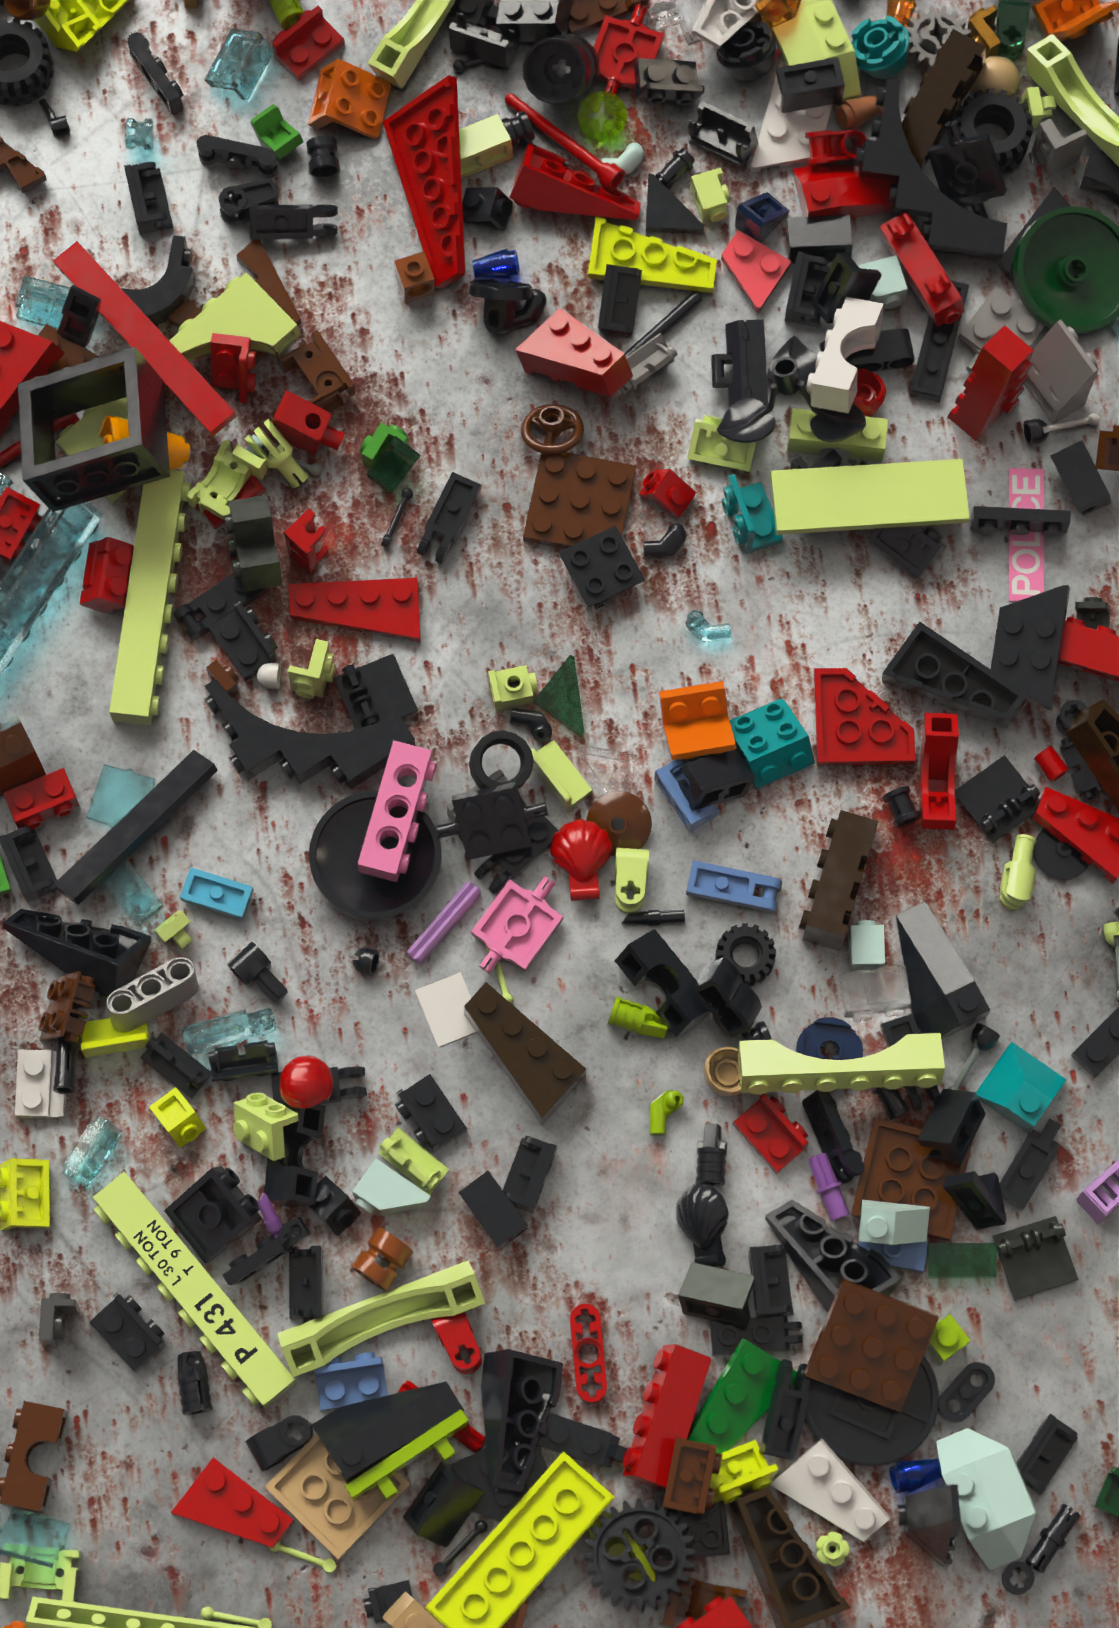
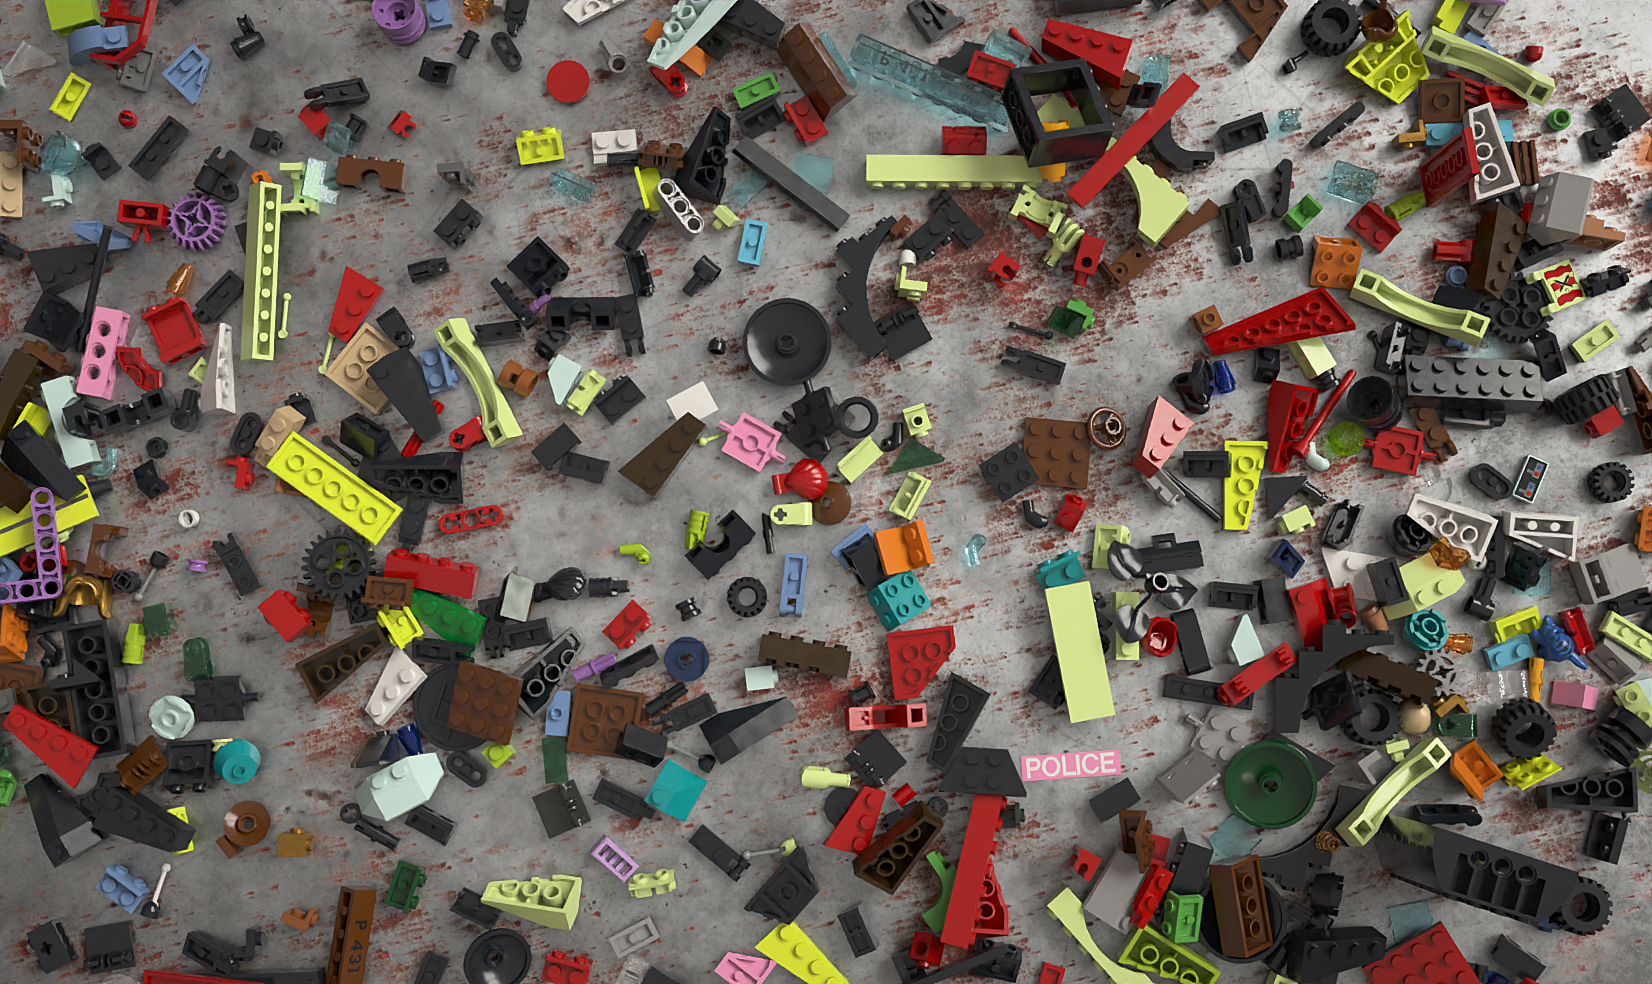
camera: 85 degrees right, 10 degrees up
yellowish green brick [93,1171,297,1410] -> none
neon yellow bracket [149,1087,206,1148] -> none
clear light blue hinge [182,1007,277,1056] -> none
red bracket [210,333,256,403] -> none
pearl dark grey brick [224,495,282,592] -> none
yellowish green bracket [233,1093,298,1161] -> none
red hair [280,1055,334,1109] -> none
red wing [288,577,421,643] -> none
lime hinge [345,1409,469,1501] -> none
bright pink brick [358,740,437,882] -> none
lavender axle [407,882,481,964] -> none
black bracket [634,58,705,105] -> none
black brick [693,957,762,1038] -> none
tan hair [703,1046,742,1097] -> none
coral wing [721,230,791,313] -> none
yellowish green arch [738,1033,945,1095] -> none
white arch [807,297,883,413] -> none
black panel [812,253,882,324] -> none
yellowish green plate [816,1532,850,1567] -> none
clear brick [838,965,911,1022] -> none
light aqua slope [859,1200,930,1245] -> none
black slope [943,1171,1007,1230] -> none
red wedge [947,325,1034,441] -> none
black plate [970,506,1071,537] -> none
hinge [1023,413,1100,446] -> none
none -> yellowish green hinge [888,471,932,522]

